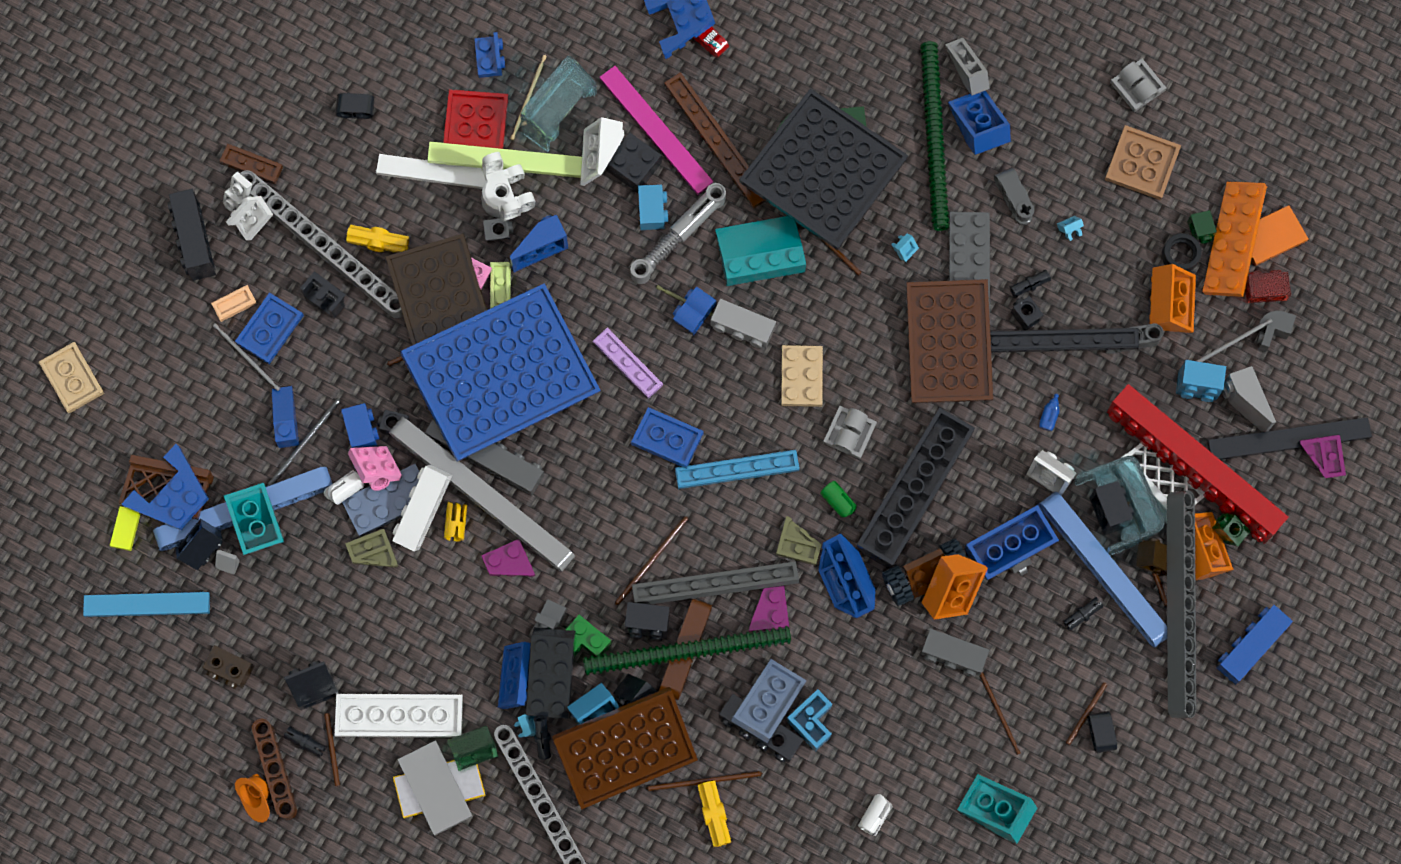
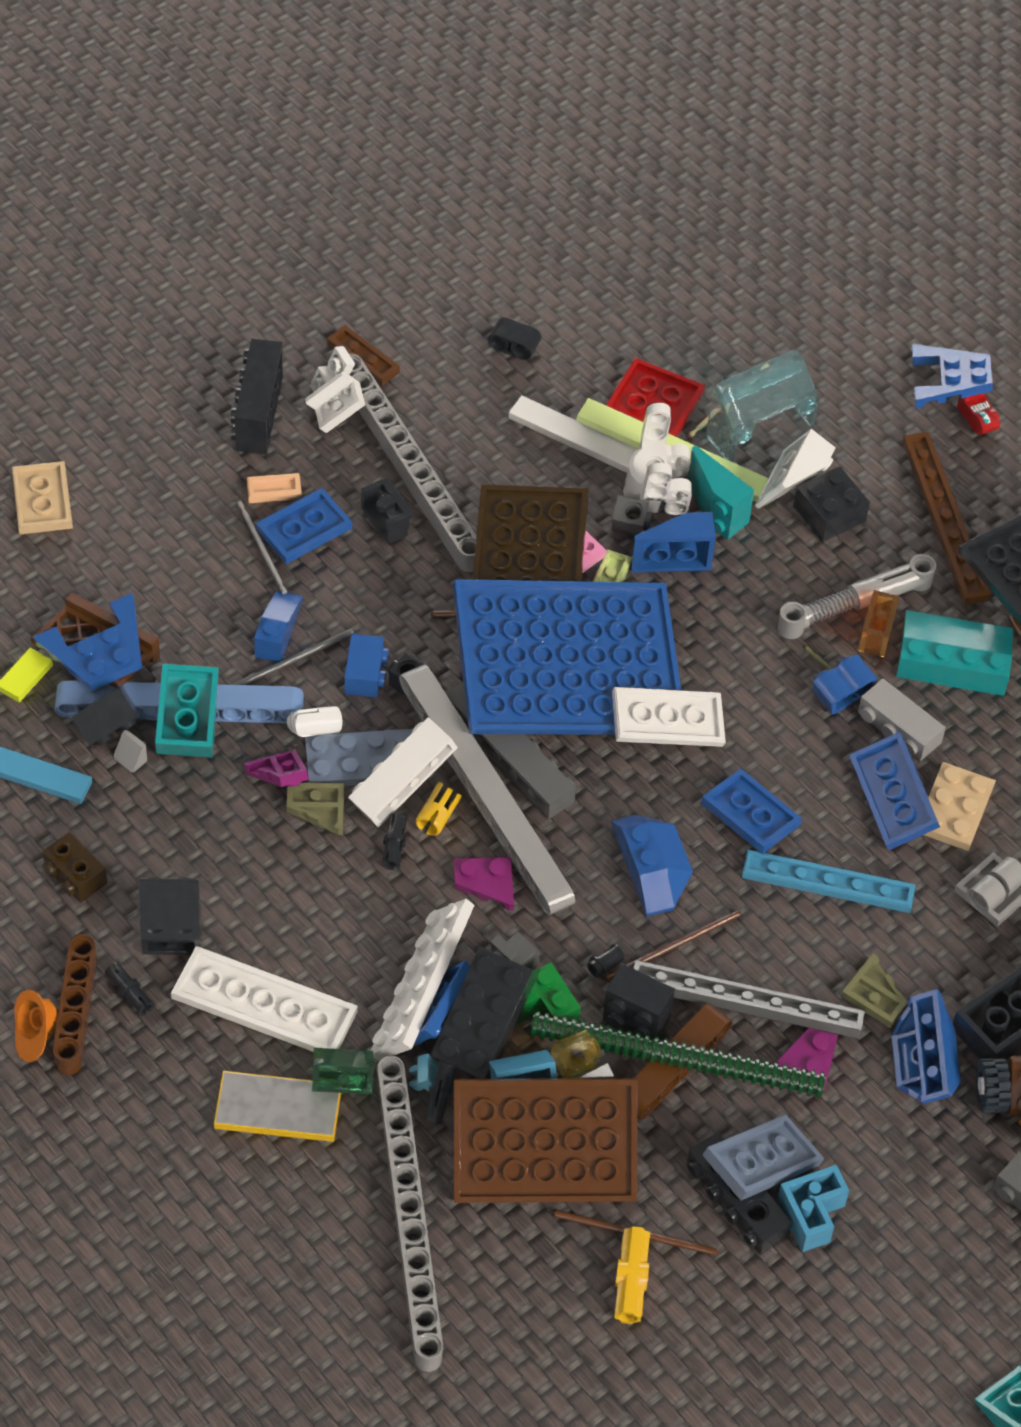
camera: 20 degrees right, 20 degrees down
reddish brown axle [324,713,340,786] -> none
yellow piece [346,225,409,253] -> none
bright pink plate [348,446,402,491] -> none
light grey tile [398,740,473,836] -> none
blue bracket [474,32,505,78] -> none
lavender tile [593,327,663,399] -> none
dark pink tile [600,66,714,195] -> none
dark azure brick [638,185,668,230] -> none
green arm [820,481,857,518] -> none
white arm [858,794,893,836] -> none
none -> magenta wing [244,749,309,787]
none -> white plate [369,899,474,1061]
none -> black pin [382,812,407,870]
none -> clear yellow brick [551,1030,601,1078]
none -> black pin [587,944,625,977]
none -> blue wedge [611,814,693,917]
none -> white tile [612,687,726,747]
none -> teal slope [688,445,754,540]
none -> blue plate [849,732,941,850]
none -> clear orange brick [858,590,900,657]

